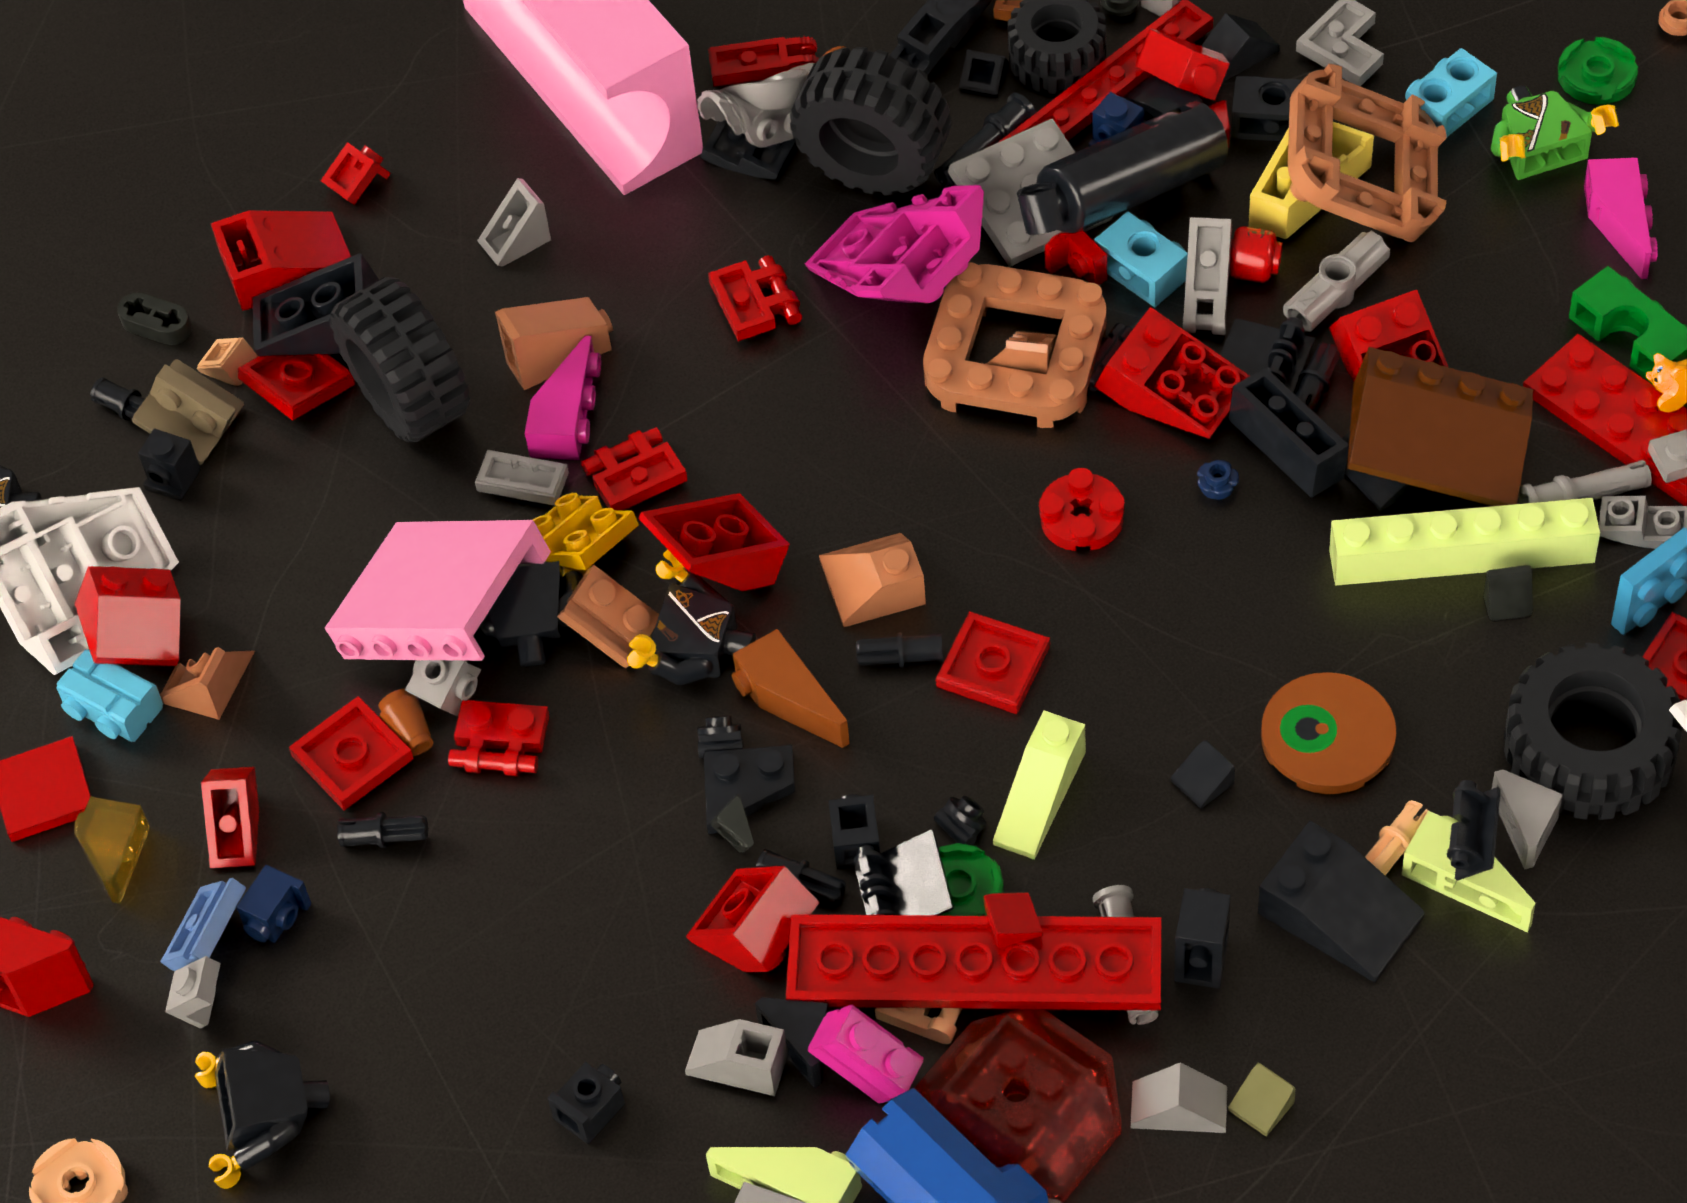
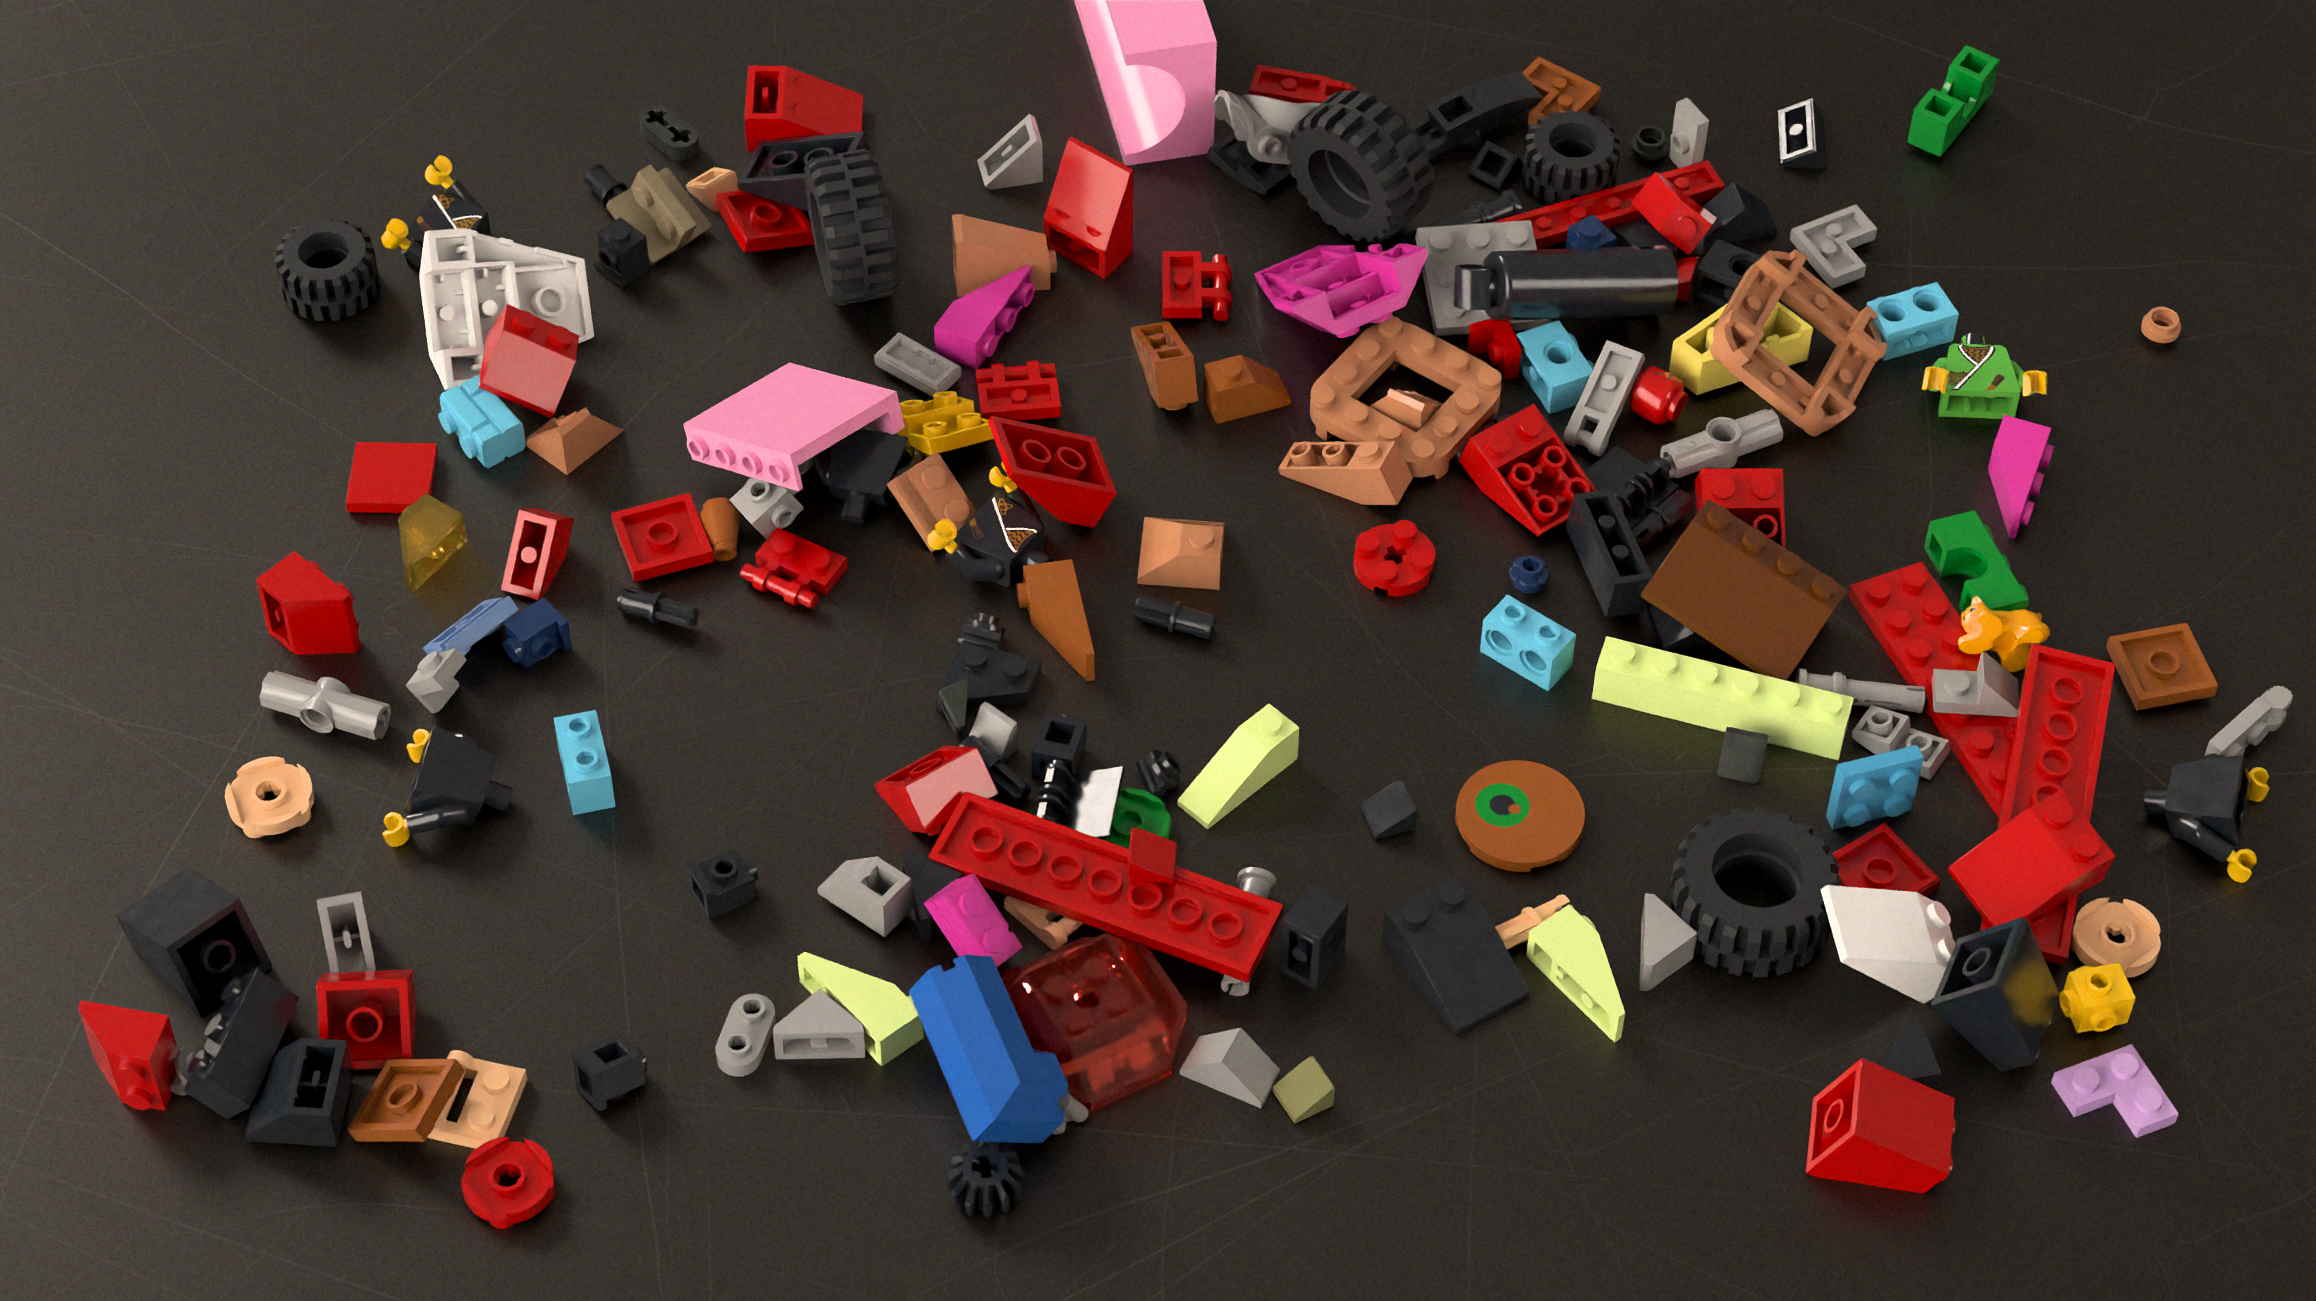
camera: 15 degrees right, 5 degrees down
red bracket [320,142,391,205] -> none
red tile [936,611,1050,714] -> none
black hinge [1447,780,1501,881] -> none
green tile [1558,37,1638,105] -> none
none -> light grey piece [259,671,392,740]
none -> medium azure brick [554,710,616,815]
none -> light grey slope [969,702,1018,759]
none -> slope [1043,137,1134,279]
none -> dark orange slope [1131,321,1198,410]
none -> dark orange slope [1203,354,1291,424]
none -> nougat slope [1278,441,1413,505]
none -> medium azure brick [1480,595,1576,691]

